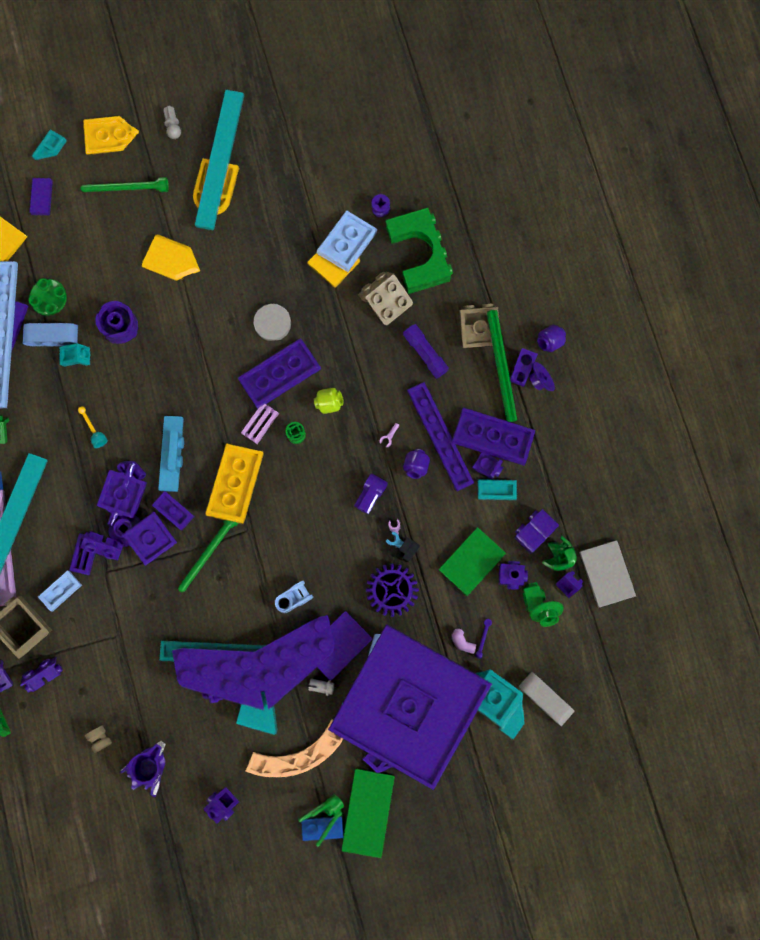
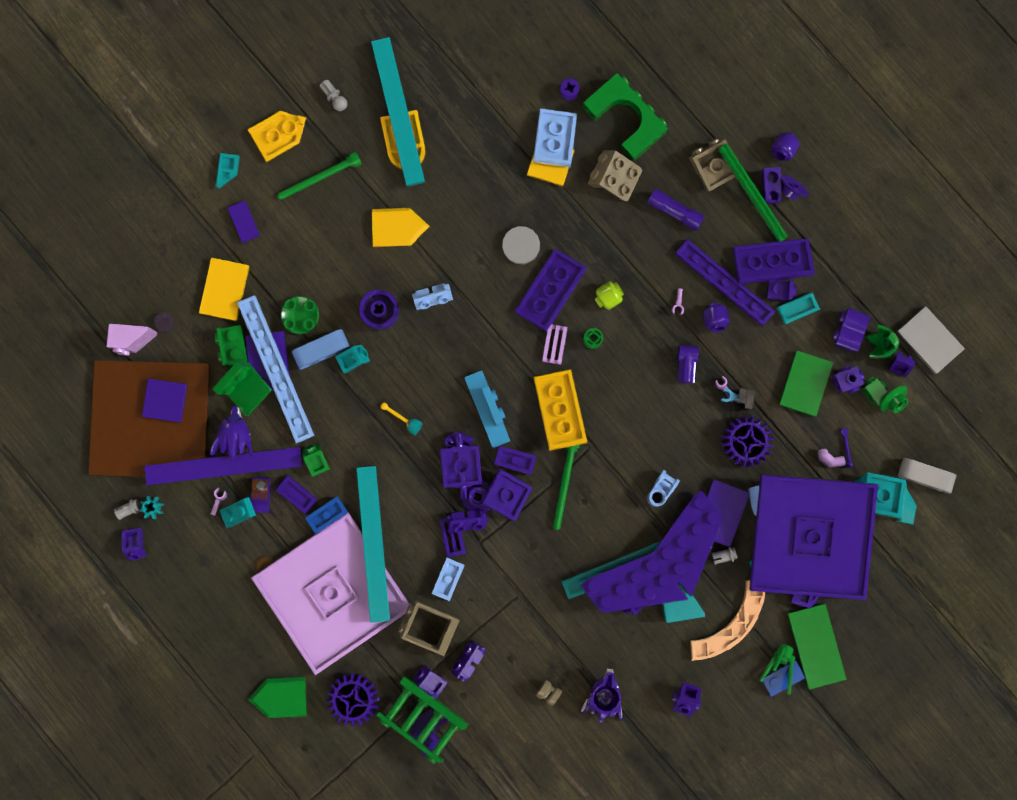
camera: 30 degrees left, 5 degrees up
none -> light blue hinge [412,283,453,310]

